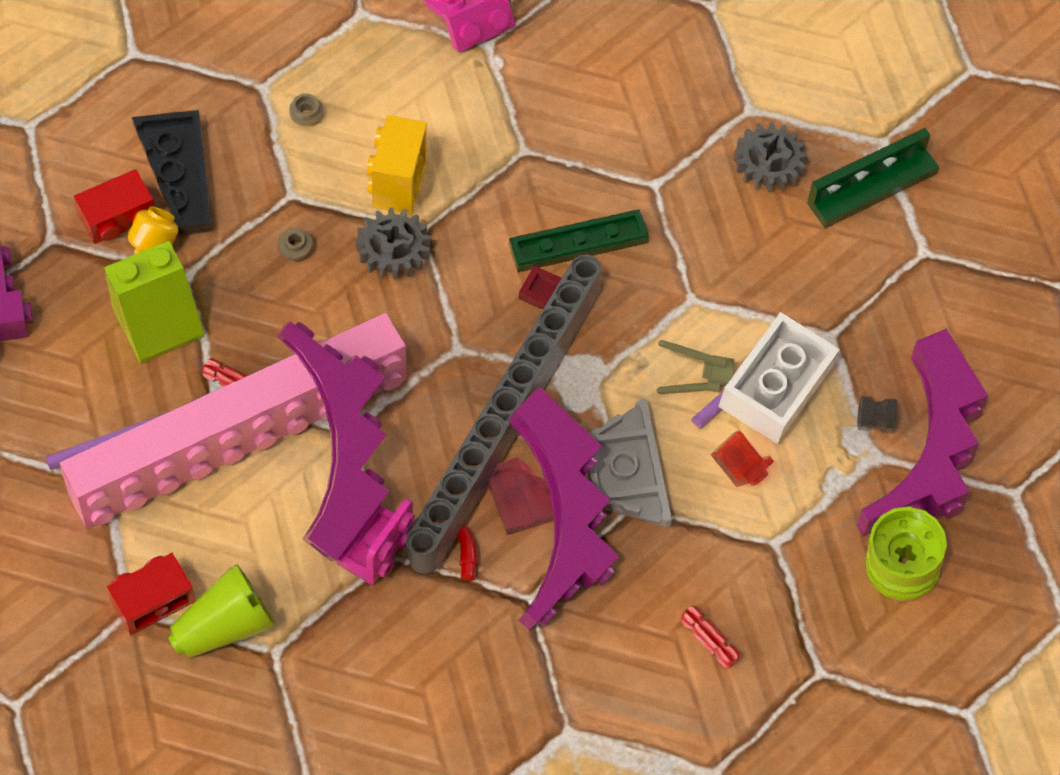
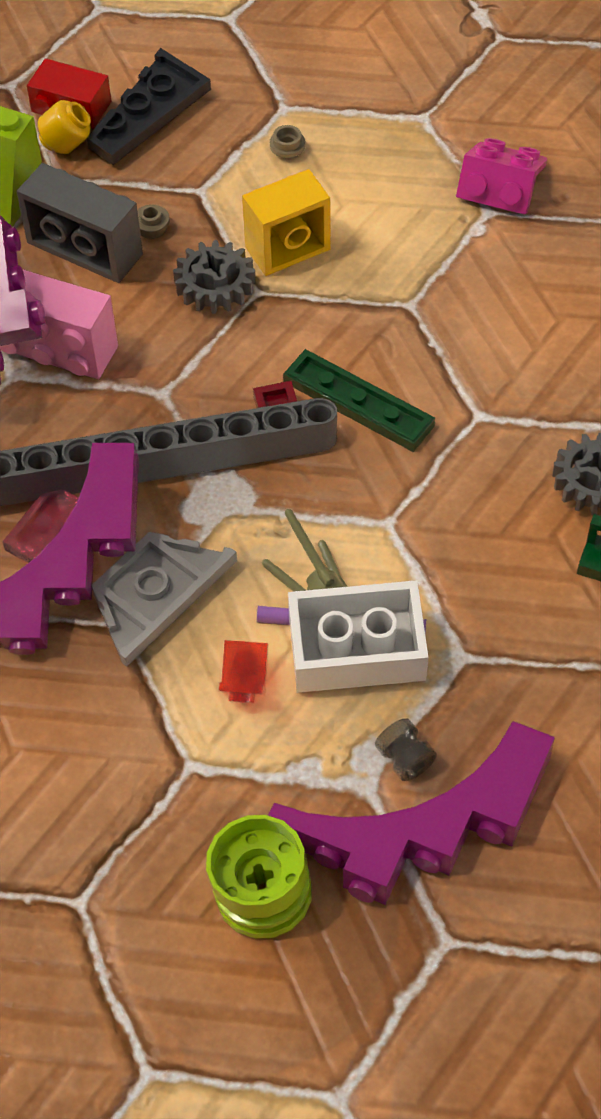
camera: 55 degrees right, 5 degrees down
axle [681,606,740,669] -> none
none -> dark grey brick [17,163,143,283]

